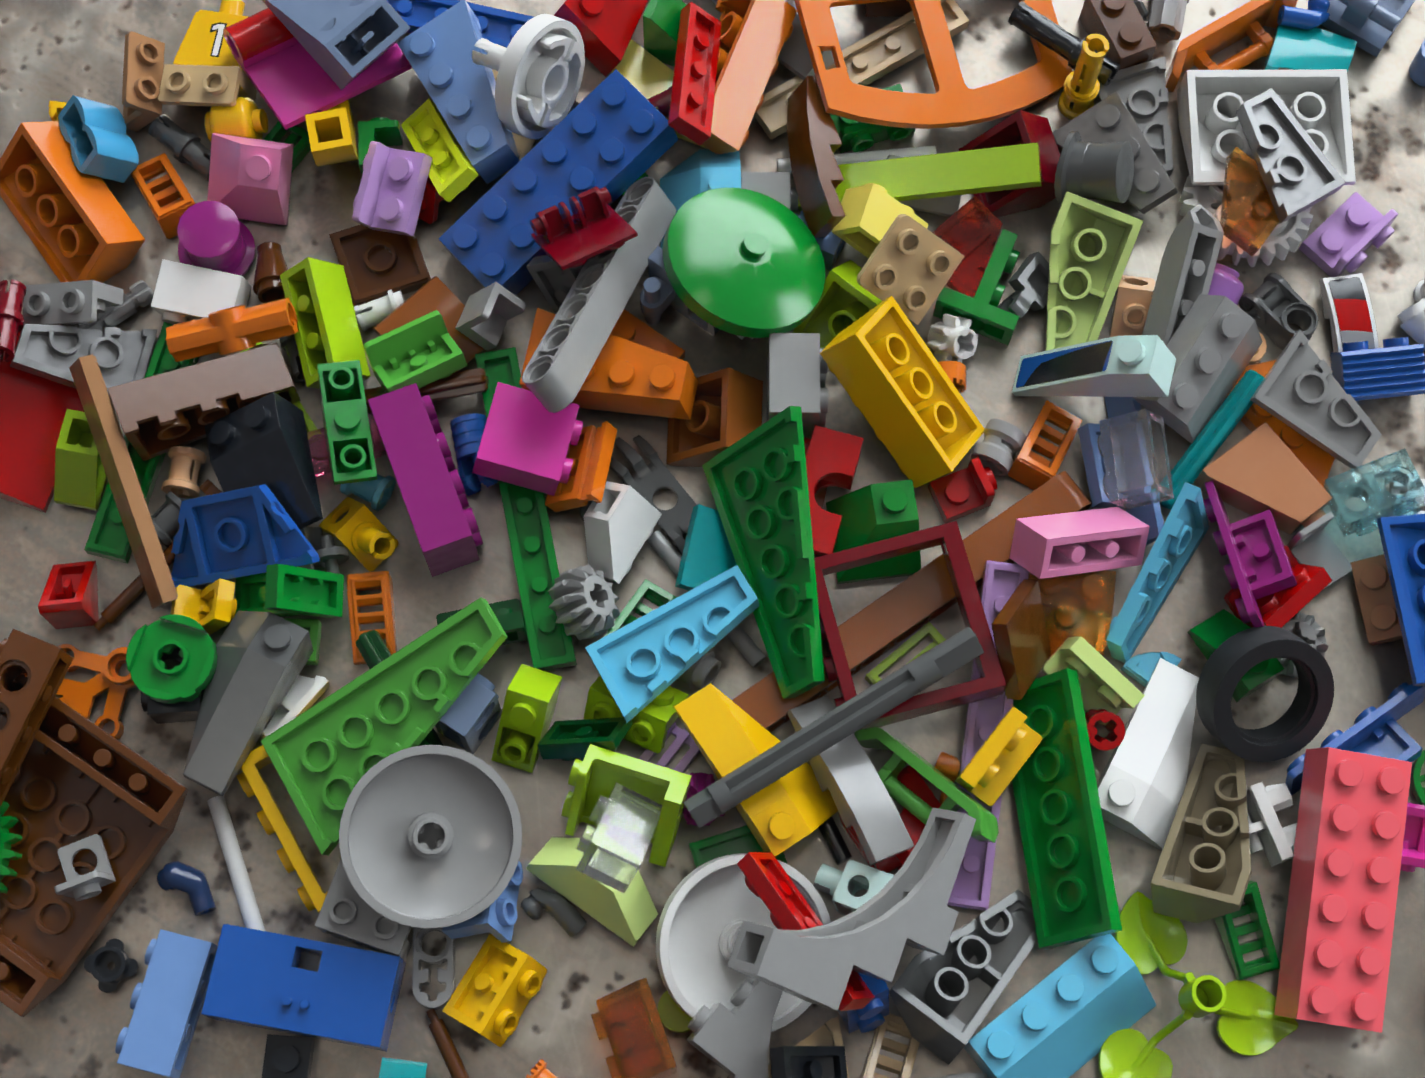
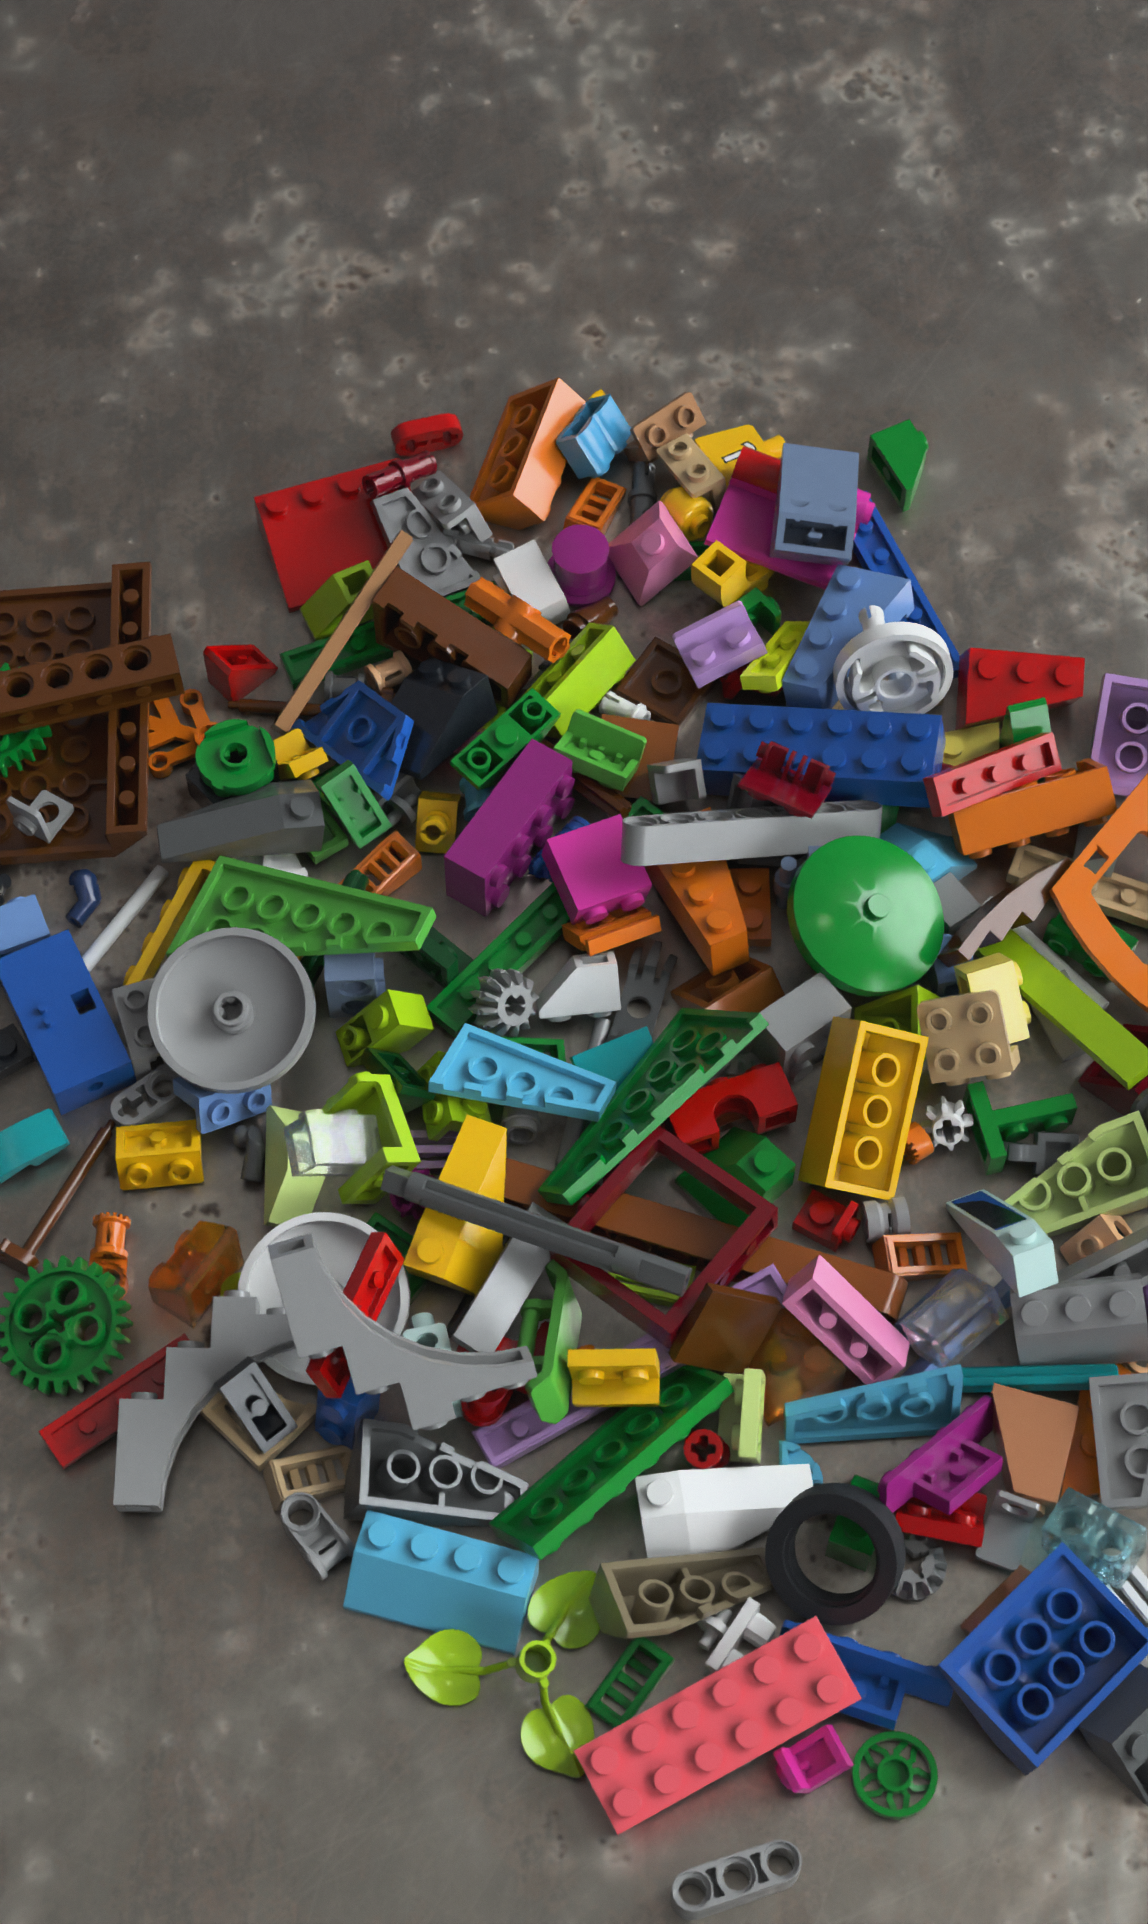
camera: 55 degrees right, 10 degrees down
clear red wing [932,196,1003,298] -> none

